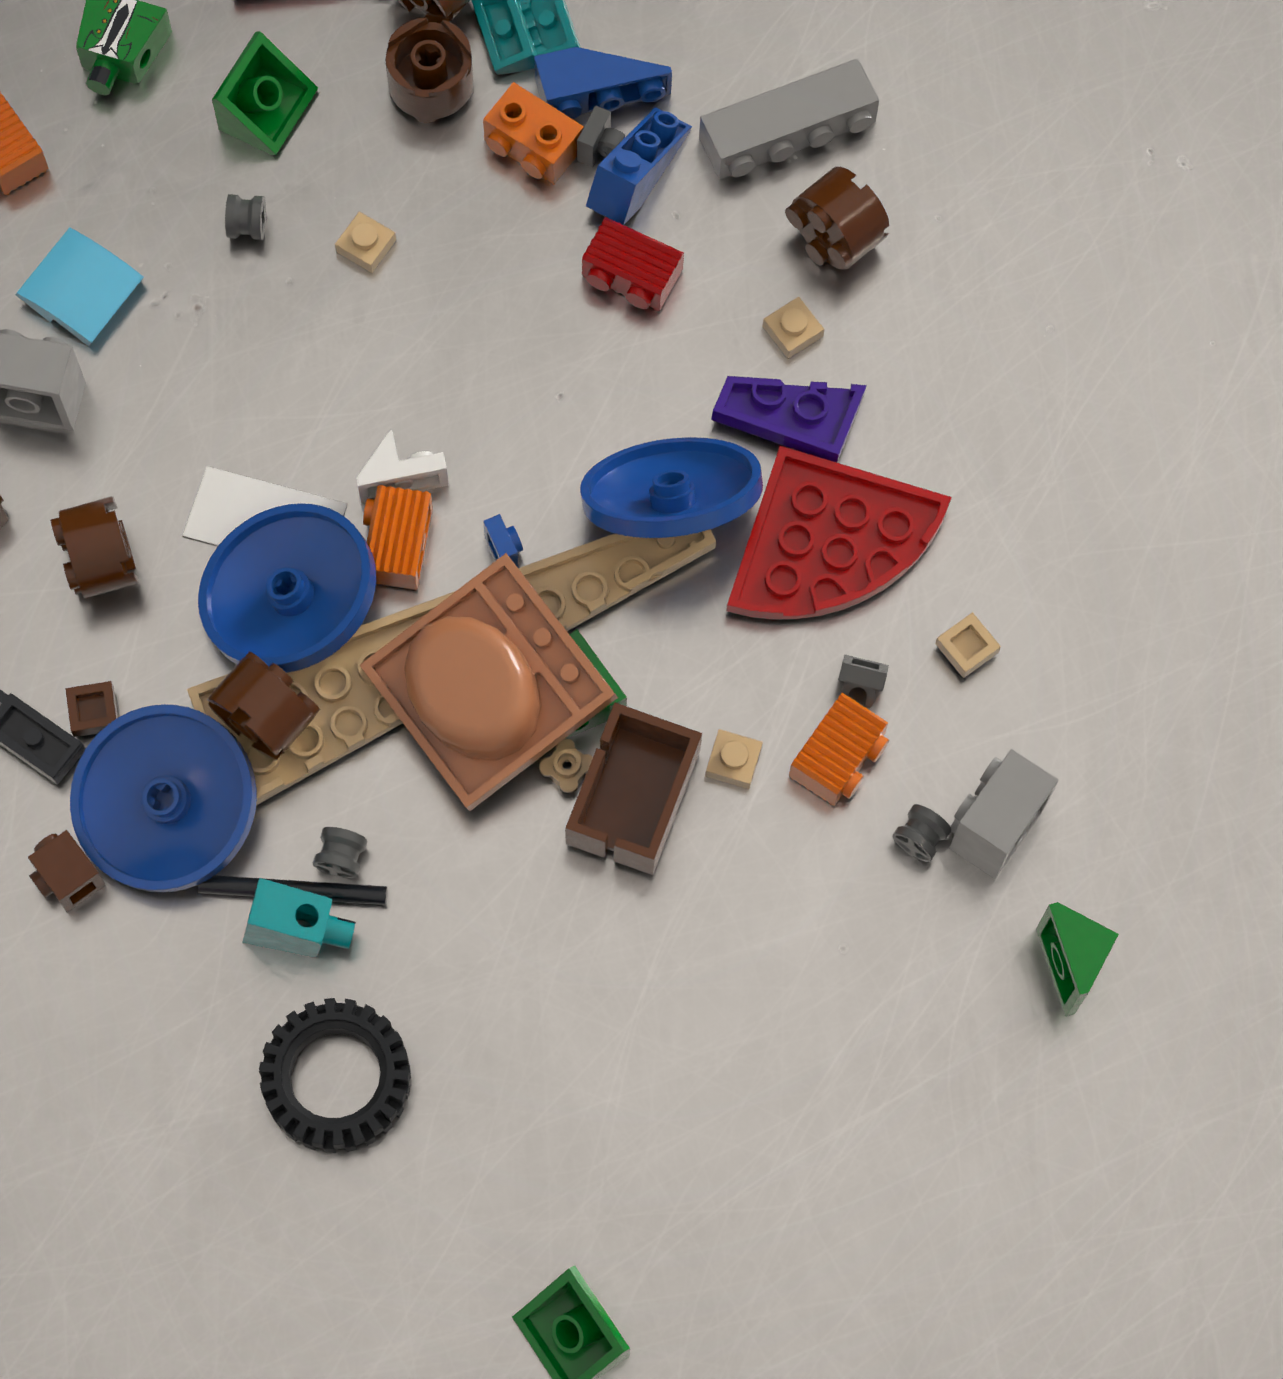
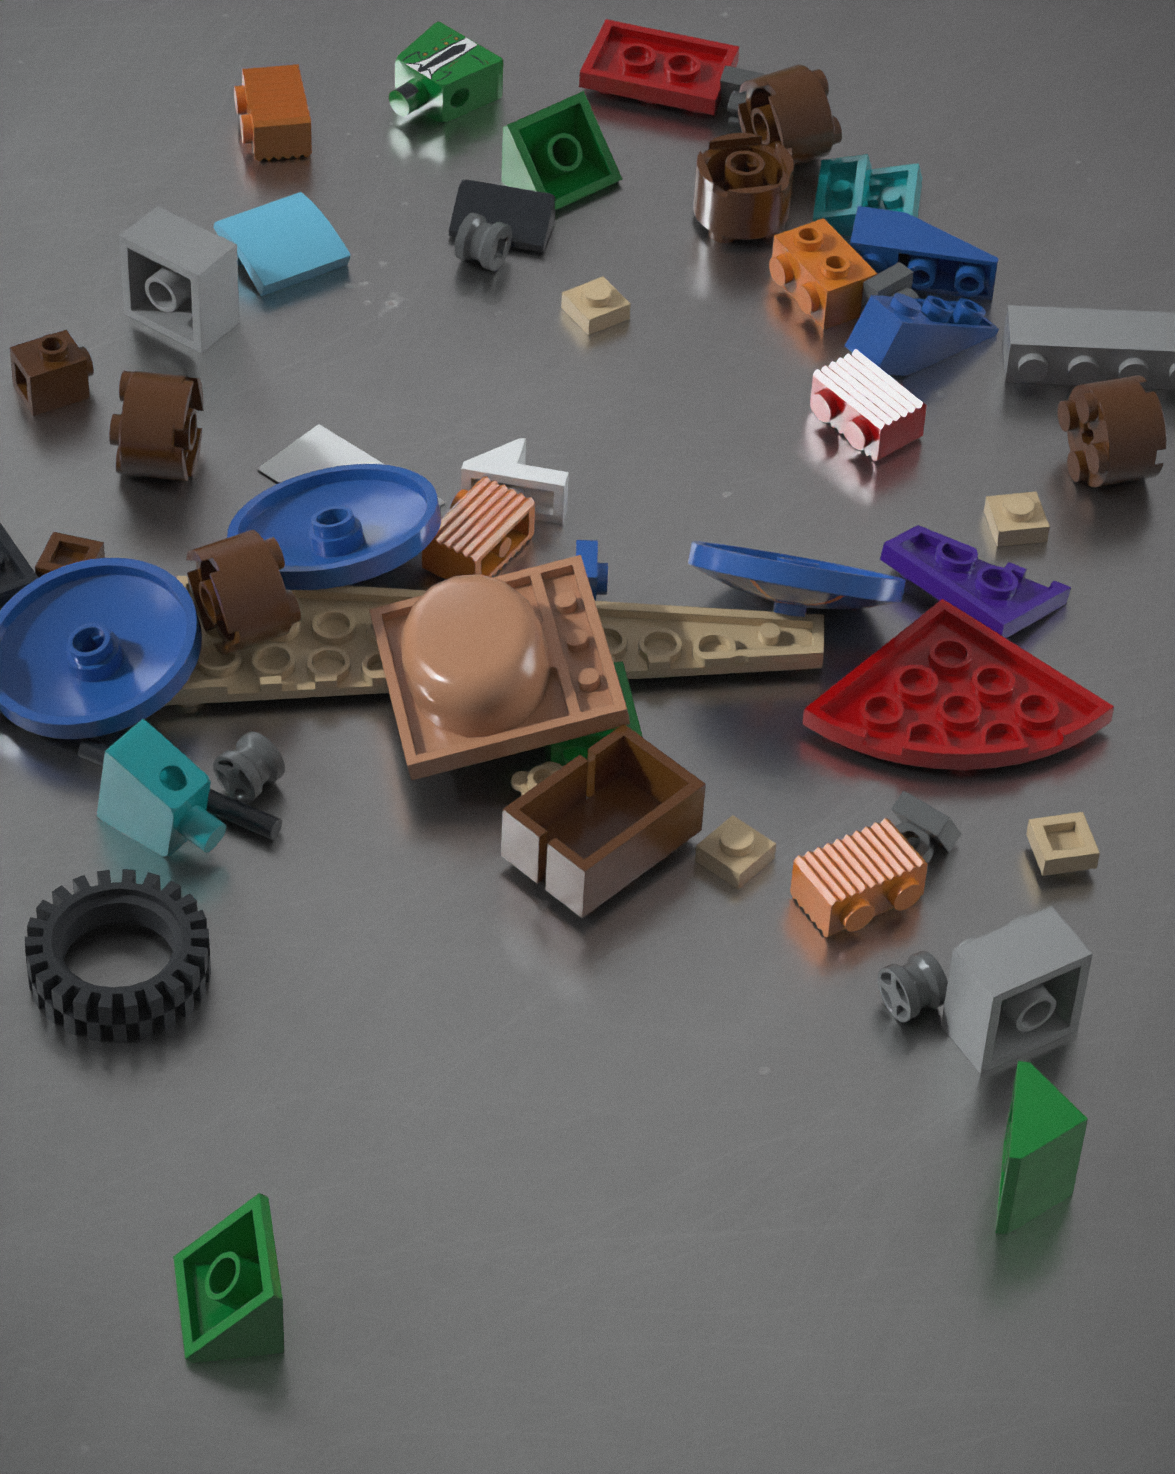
camera: 25 degrees right, 25 degrees down
none -> black slope [449,179,555,252]

